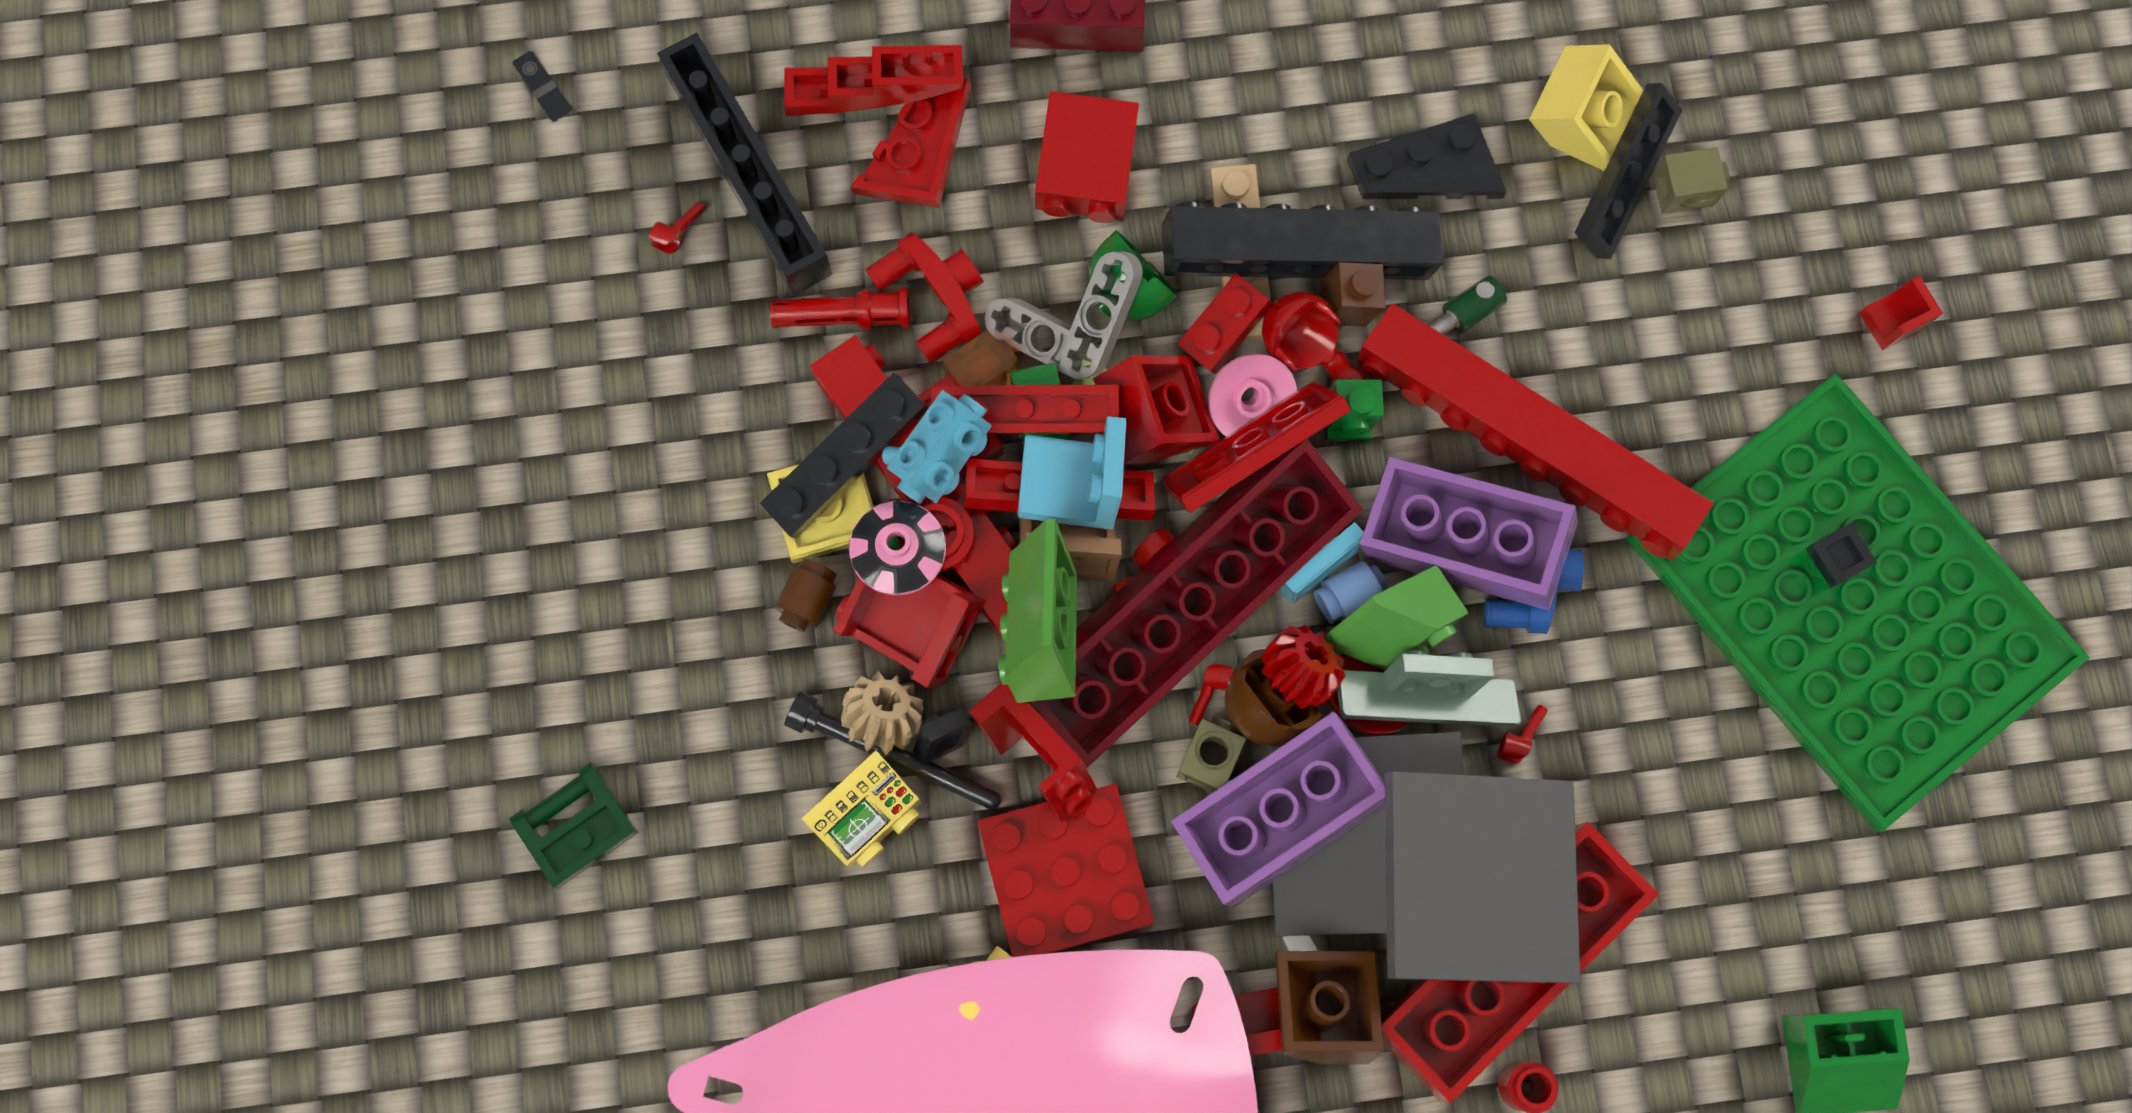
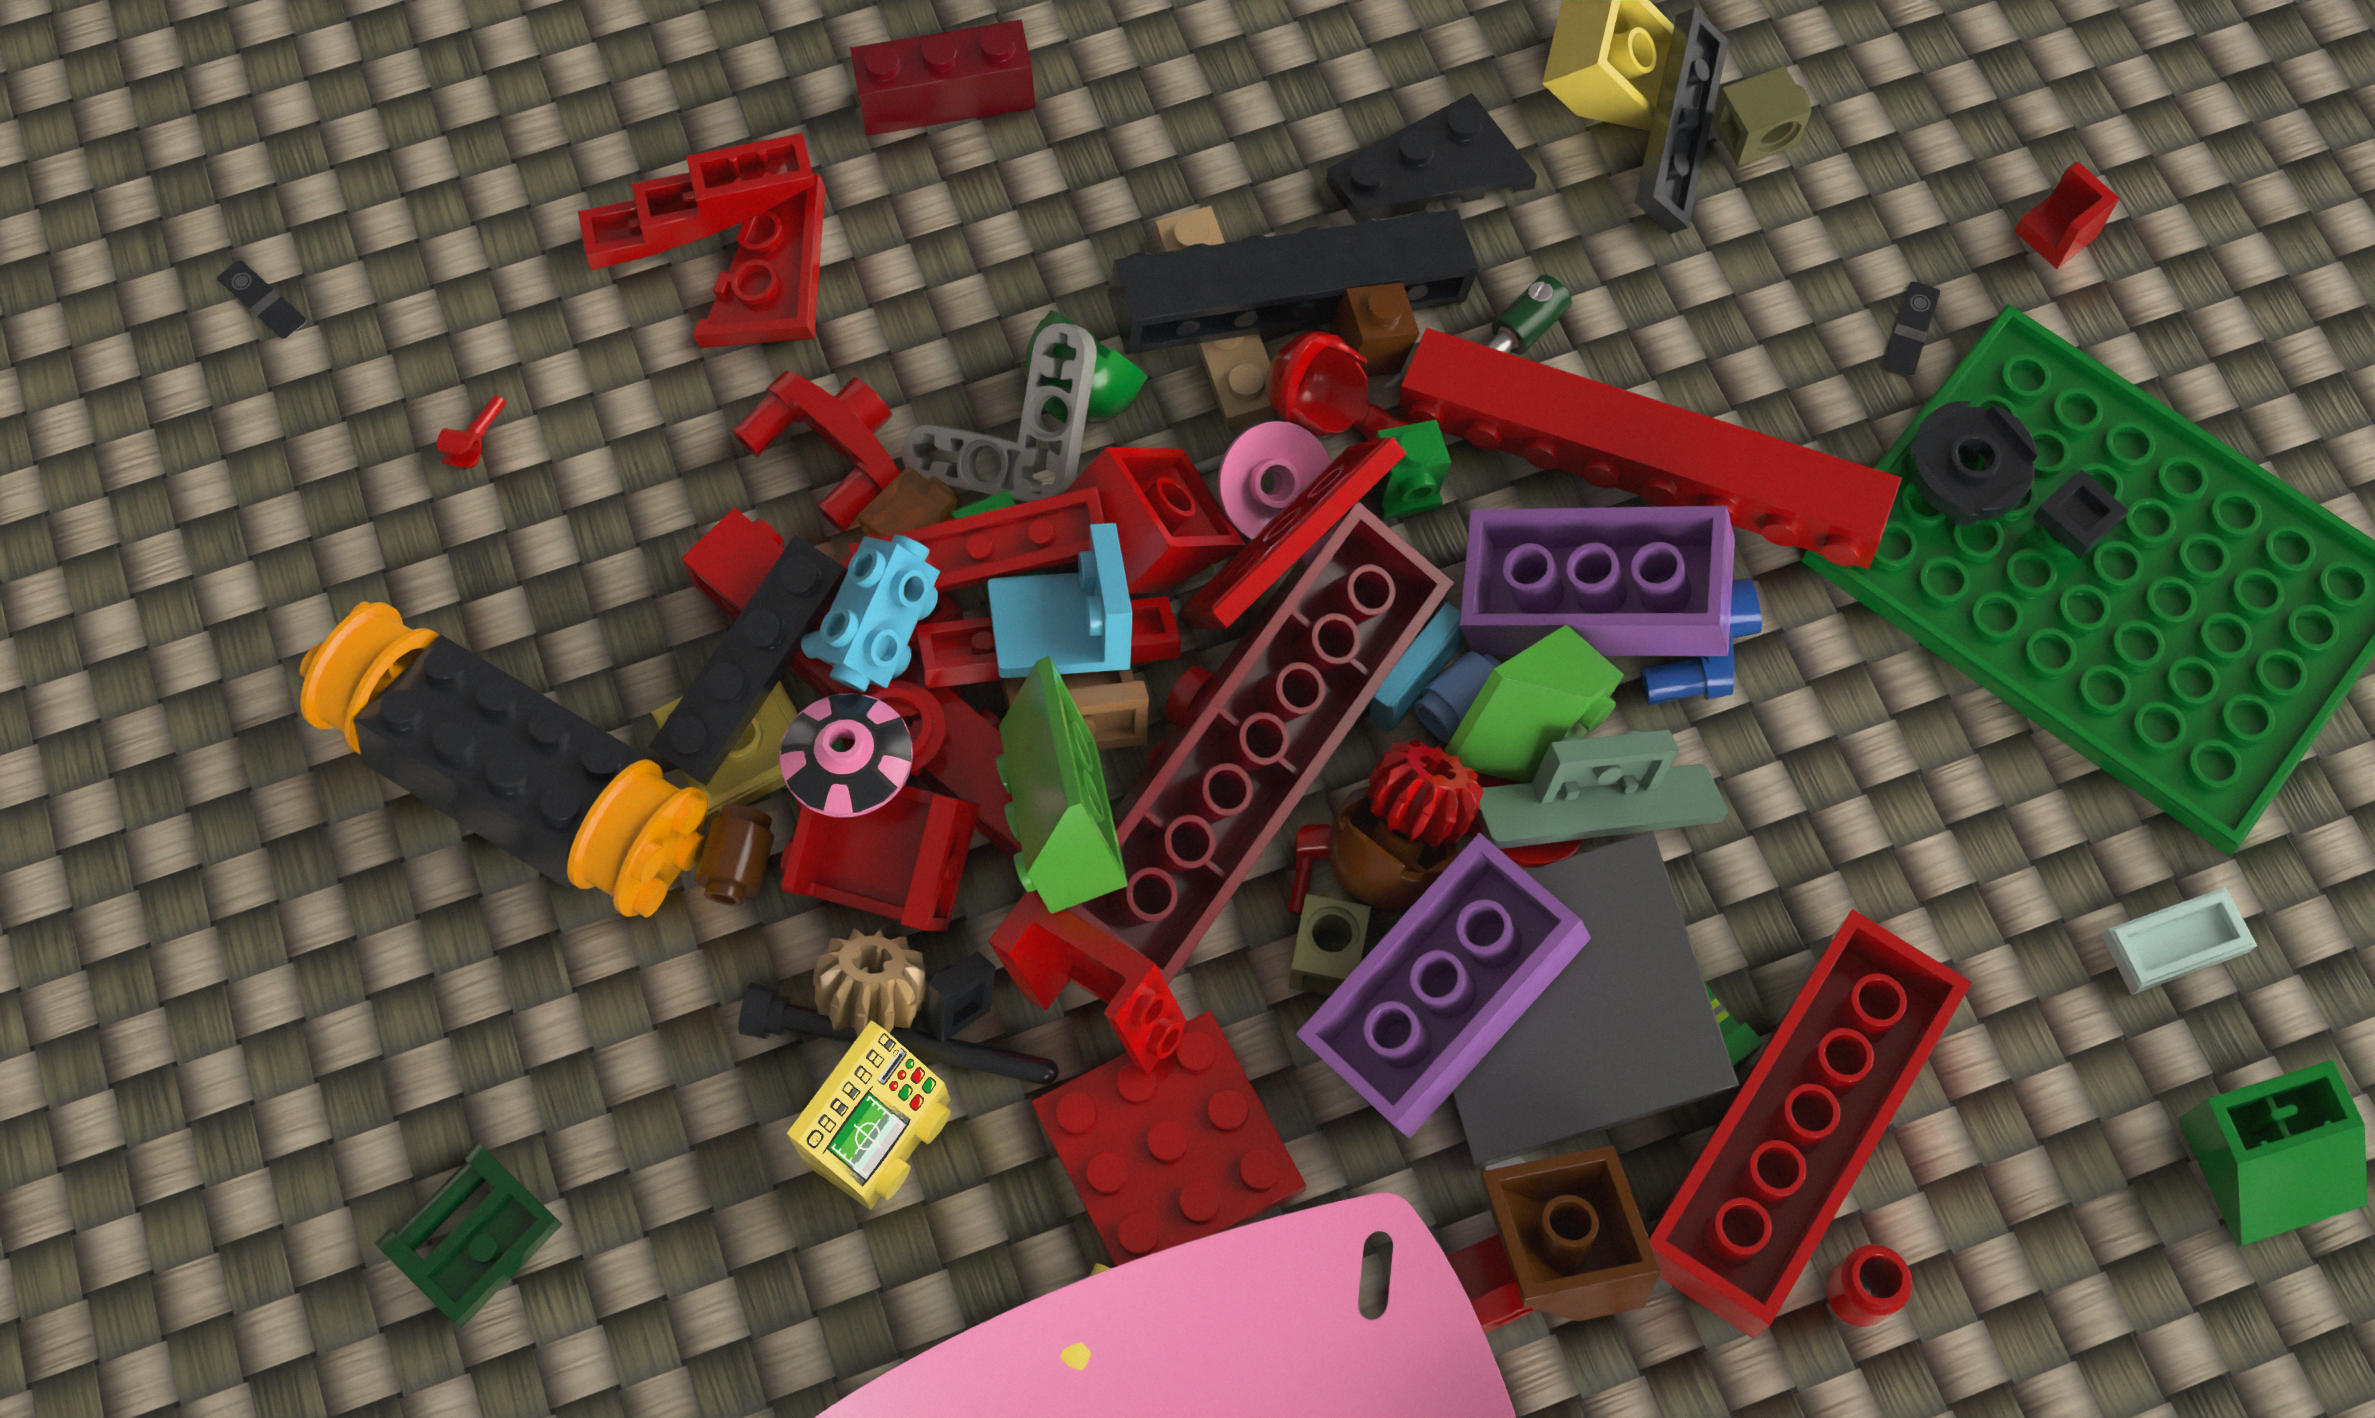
camera: 10 degrees left, 10 degrees down
black brick [657,32,833,296] -> none
red pin [770,287,911,331] -> none
red brick [1035,91,1139,223] -> none
red plate [1177,272,1273,375] -> none
dark grey tile [1385,771,1580,983] -> none
red hand [1497,705,1548,764] -> none
none -> brick [300,601,708,918]
none -> black sticker [1884,281,1940,376]
none -> black plate [1905,401,2037,526]
none -> light aqua tile [2101,887,2257,995]

